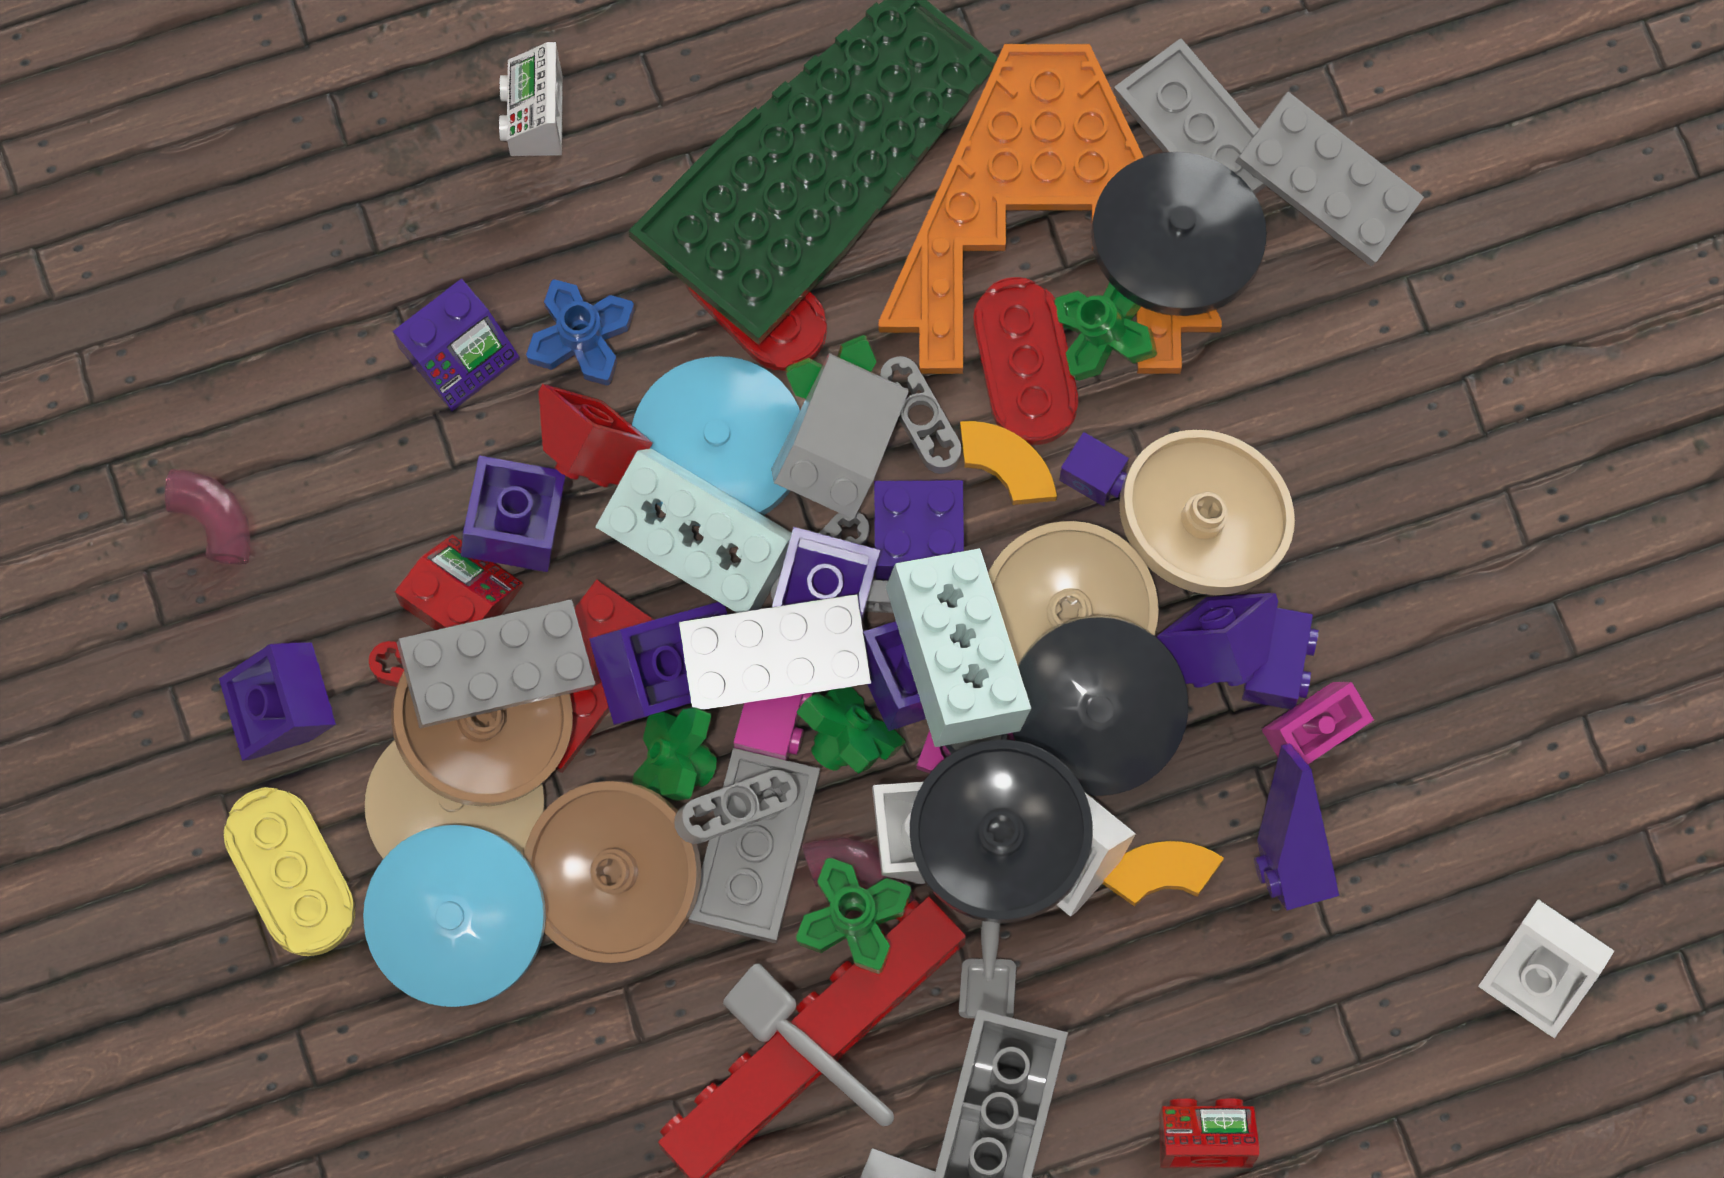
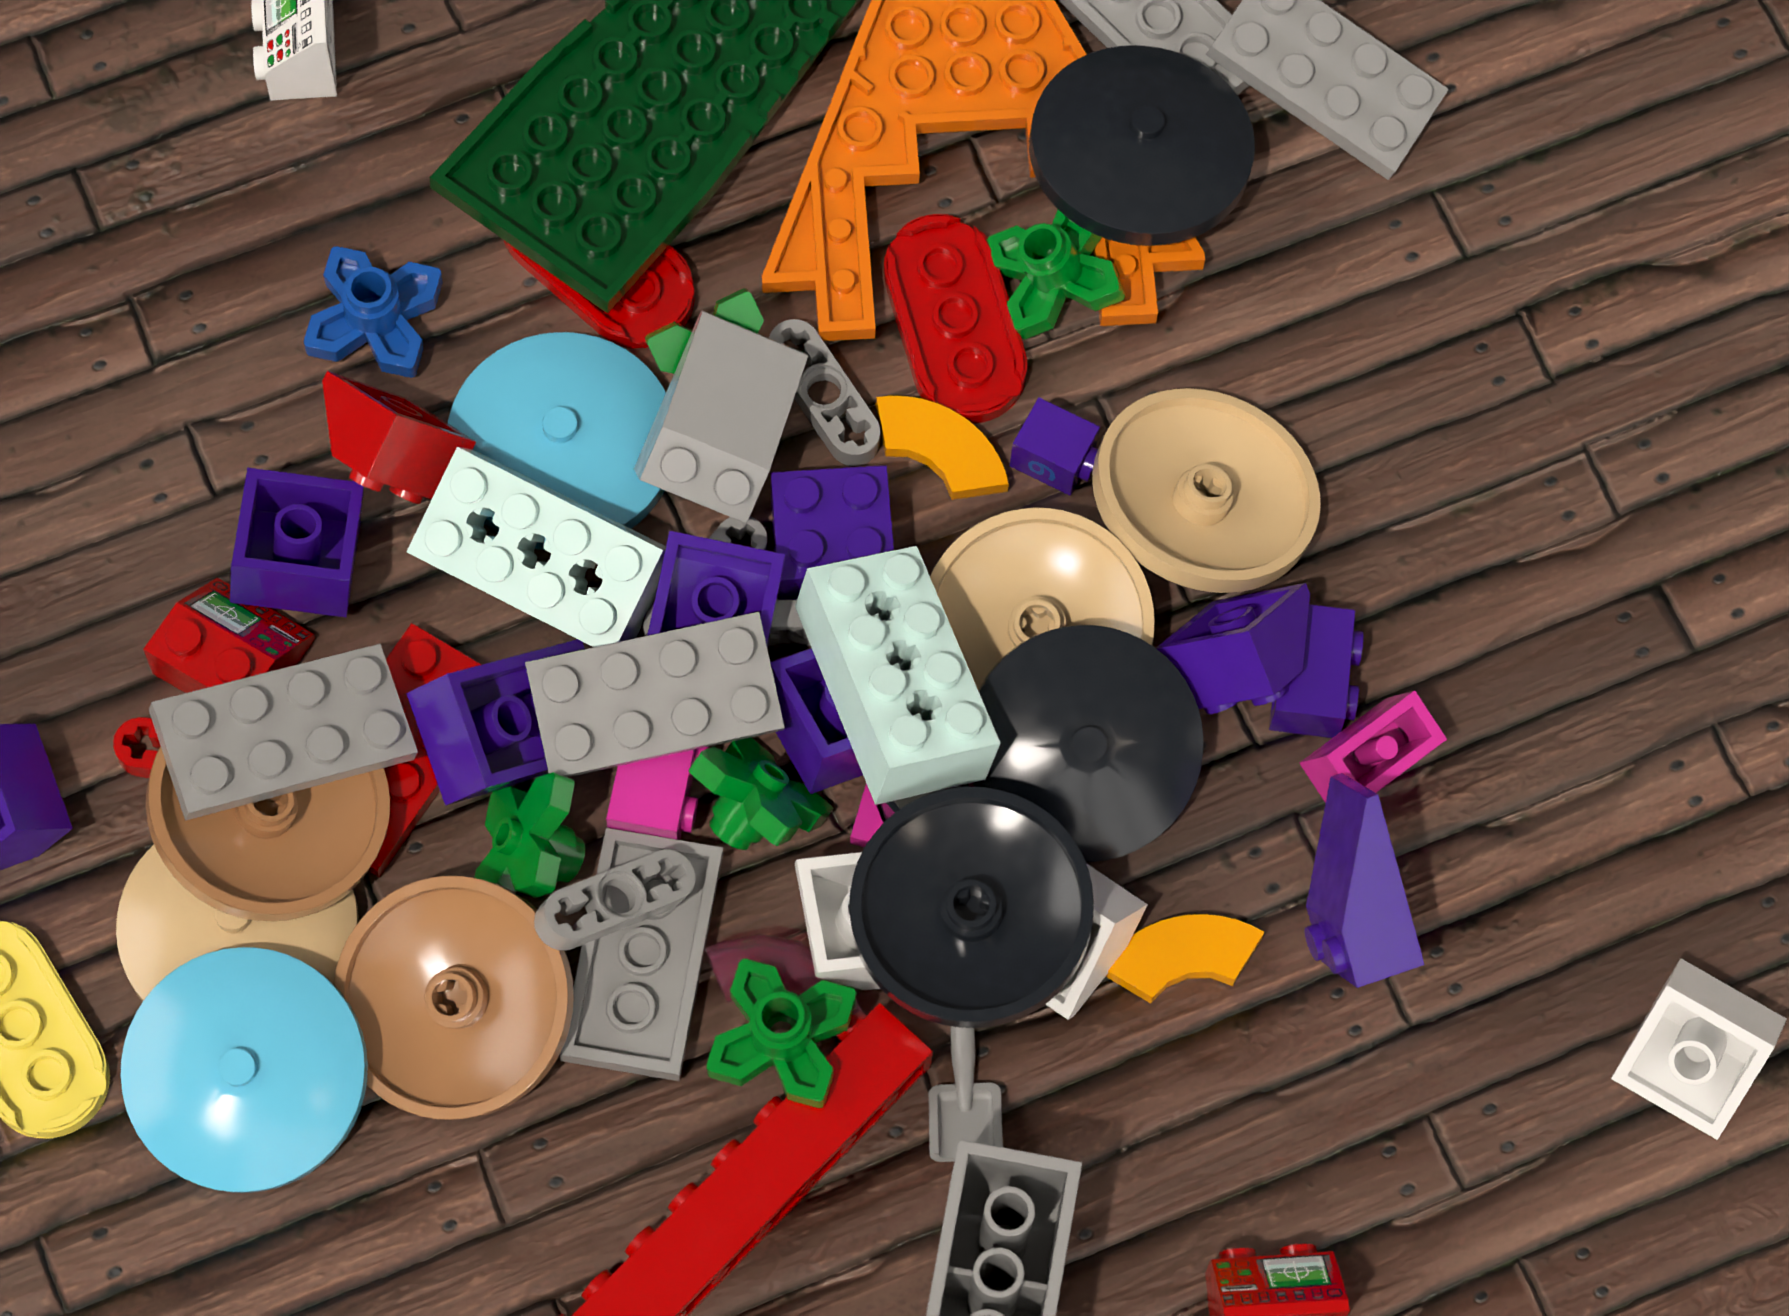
camera: 10 degrees left, 5 degrees down
dark purple slope [393,278,520,411] -> none
light grey piece [723,964,894,1126] -> none

